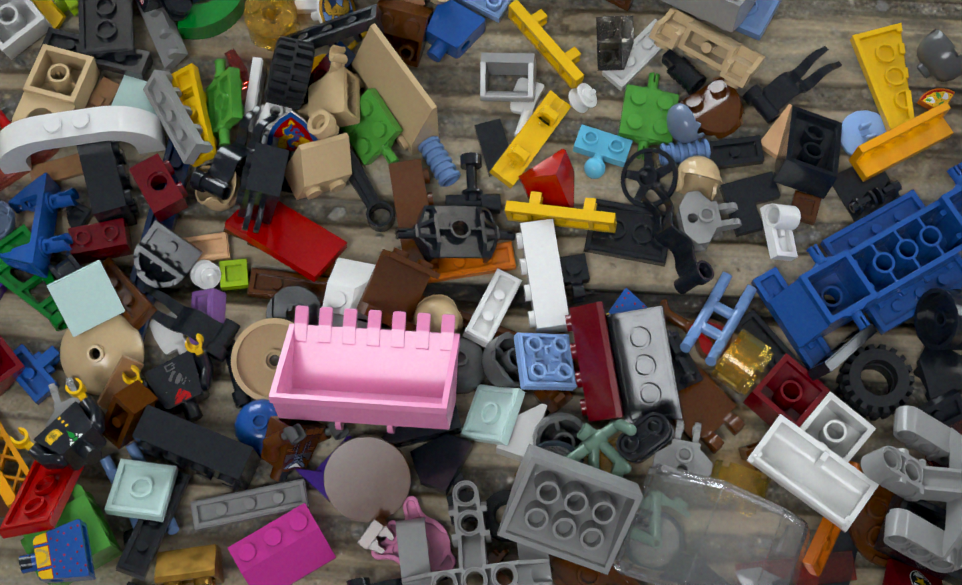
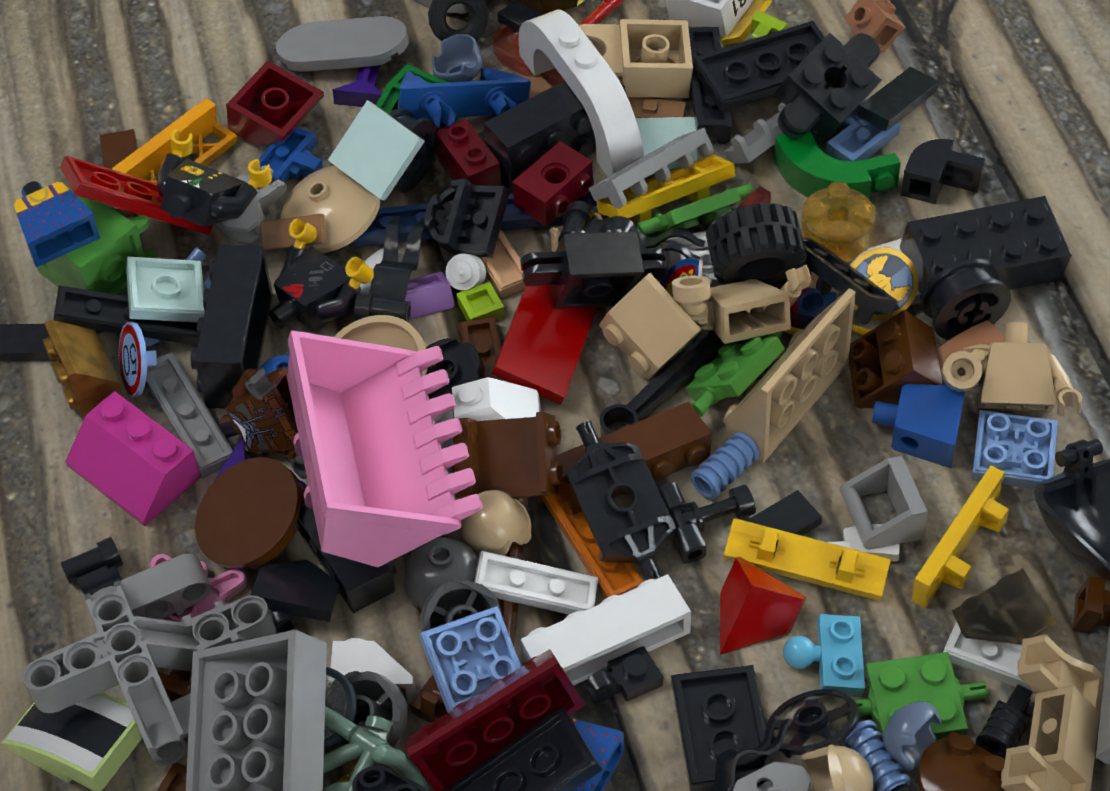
camera: 75 degrees right, 20 degrees down
reddish brown tile [102,257,157,330] -> none
reddish brown brick [102,380,158,450] -> none
tile [358,516,396,554] -> none
light aqua tile [460,384,526,446] -> none
yellow hinge [504,191,617,233] -> none
white wheel [569,83,597,113] -> none
none -> light blue piece [119,322,157,397]

